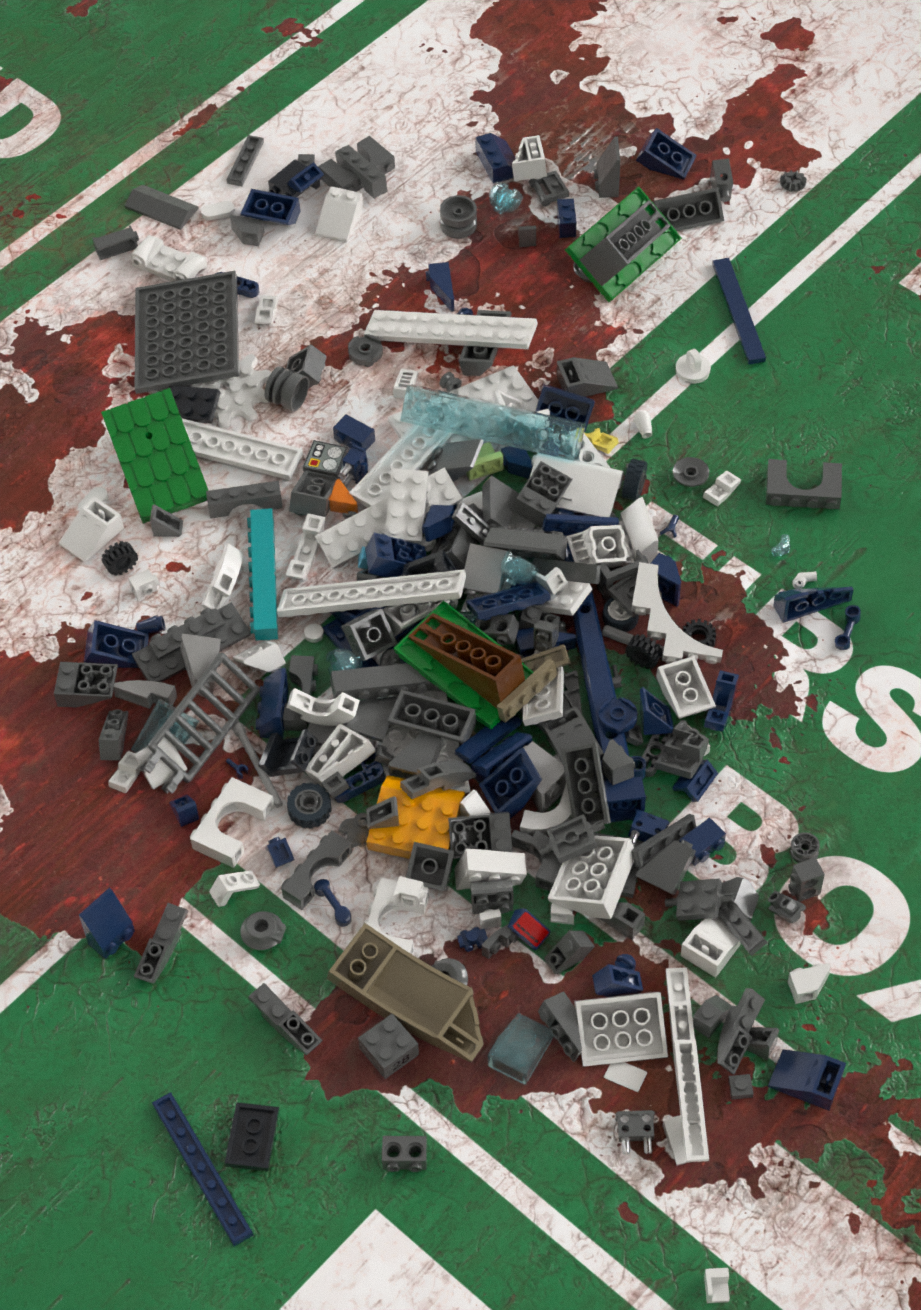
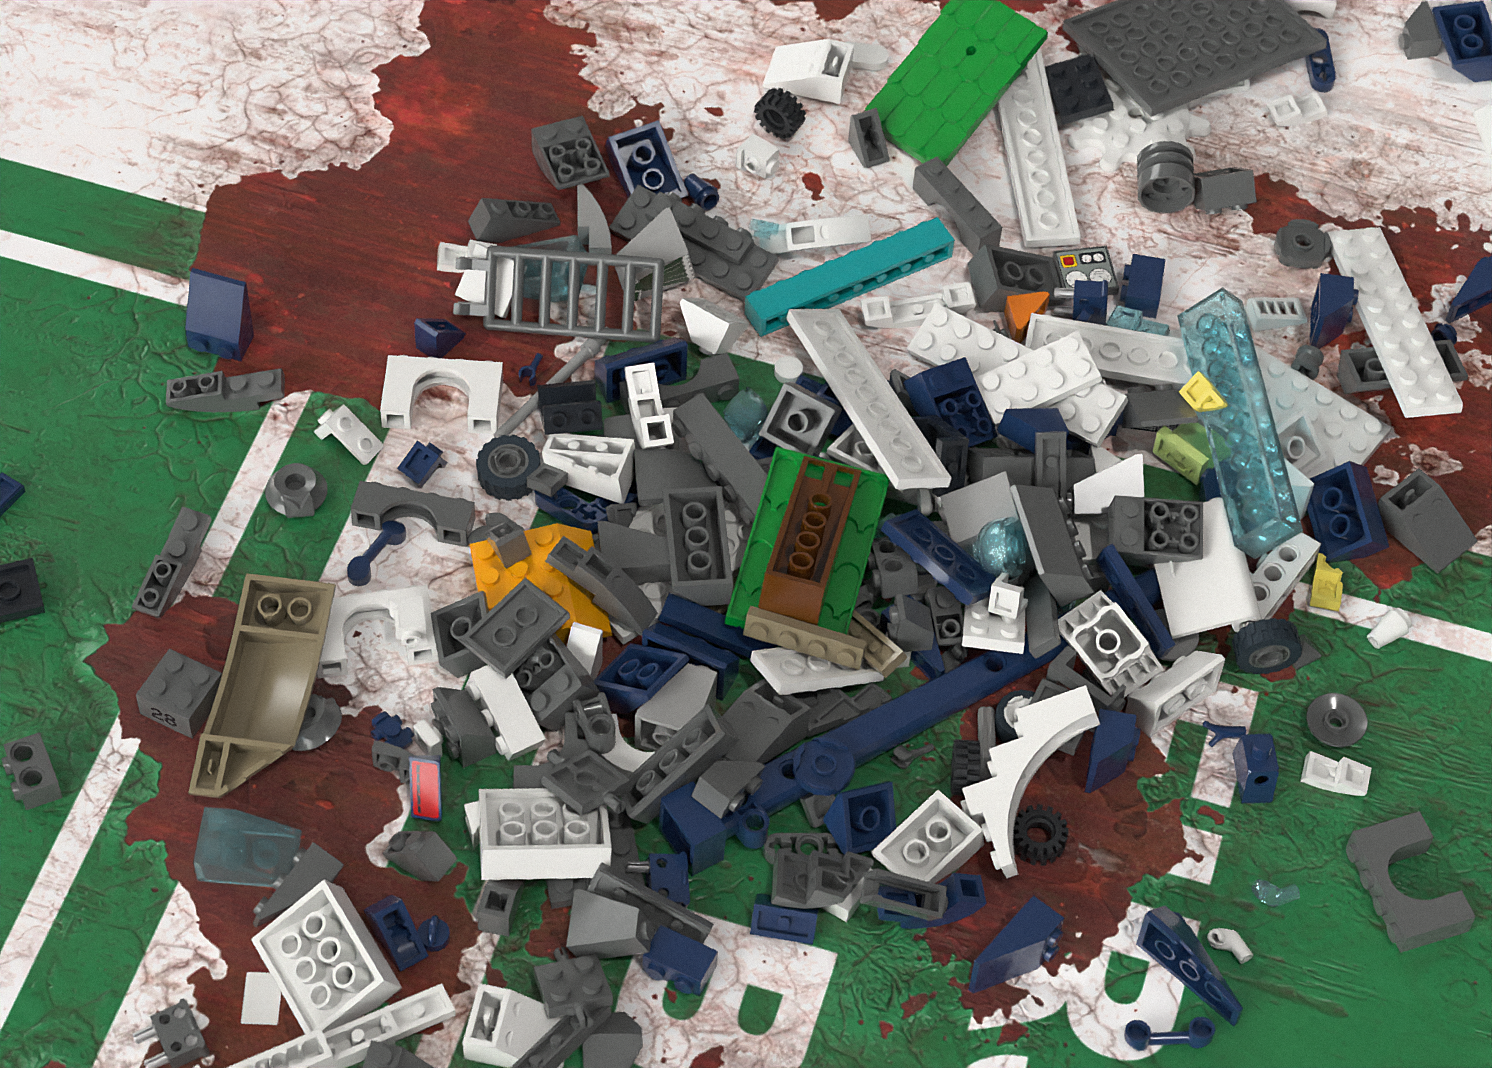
camera: 60 degrees right, 0 degrees up
none -> dark grey tile [461,578,570,679]
none -> dark grey piece [573,692,616,754]
none -> clear light blue plate [748,218,780,240]
none -> dark grey window [859,869,948,921]
none -> dark blue slope [968,895,1064,994]
none -> clear light blue slope [1106,305,1170,336]
none -> light yellow slope [1179,371,1228,413]
none -> dark blue torso [1232,734,1279,804]
none -> dark blue slope [1309,273,1358,349]

